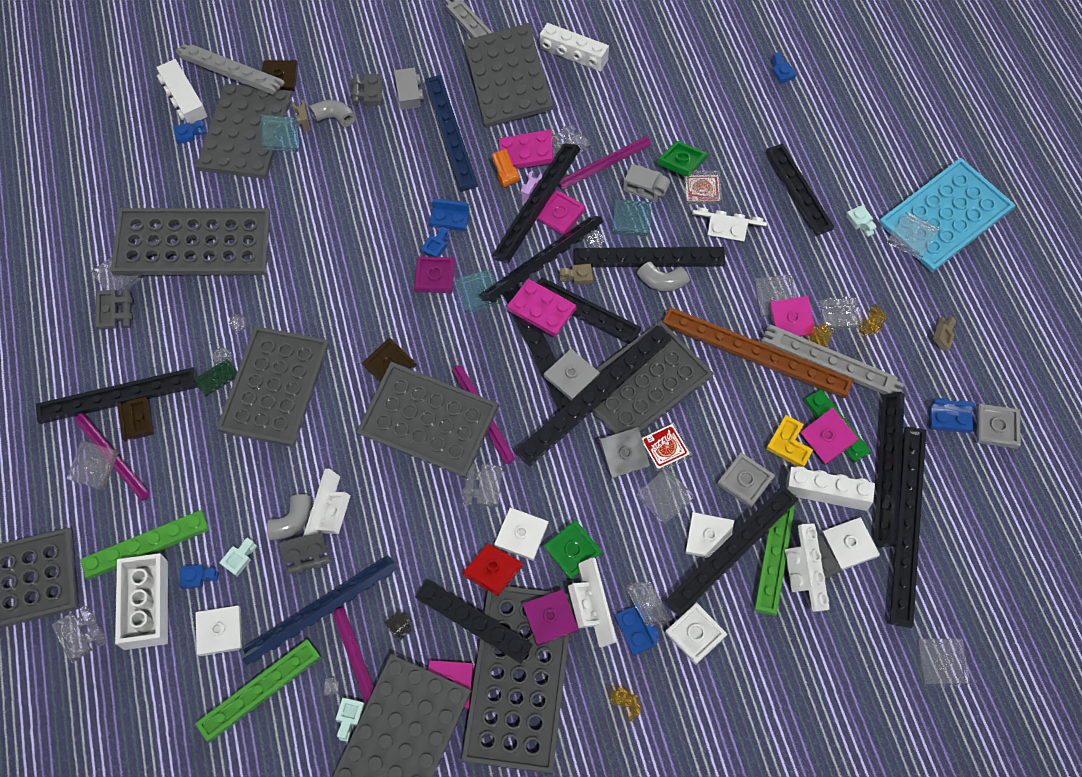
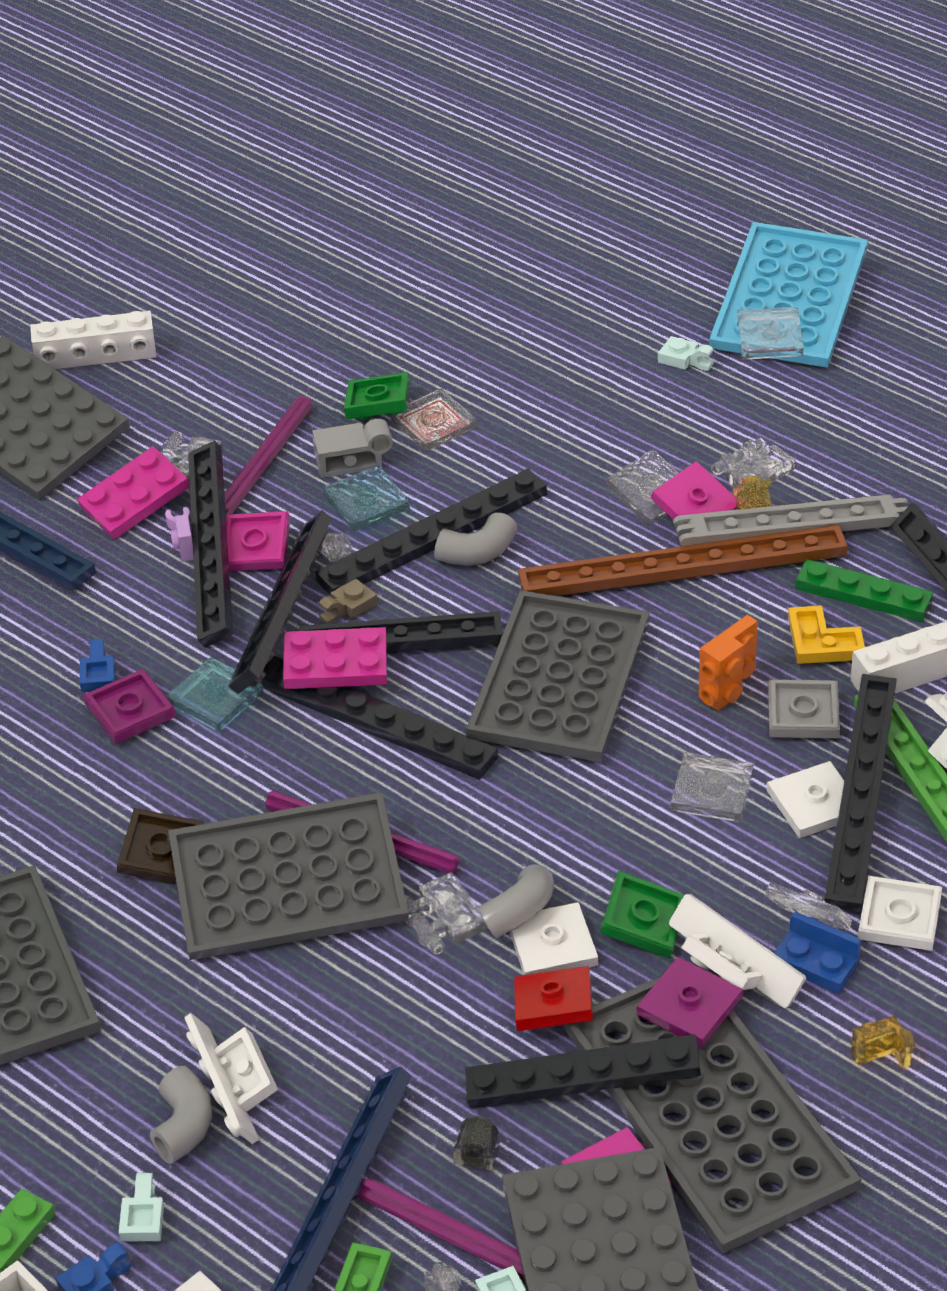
camera: 35 degrees left, 20 degrees down
dark grey plate [279,532,331,574] -> none
blue bracket [429,199,470,232] -> none
orange piece [491,149,520,188] -> none
black plate [516,325,672,467] -> none
light grey plate [544,349,600,401] -> none
plate [599,427,650,478] -> none
tile [641,422,693,474] -> none
white bracket [693,207,767,242] -> none
black plate [766,143,834,236] -> none
blue plate [771,52,796,84] -> none
dark pink plate [800,408,859,465] -> none
clear yellow bracket [859,304,887,337] -> none
dark tan plate [933,315,956,351] -> none
none -> light grey cylinder [479,864,554,938]
none -> orange plate [698,614,758,711]

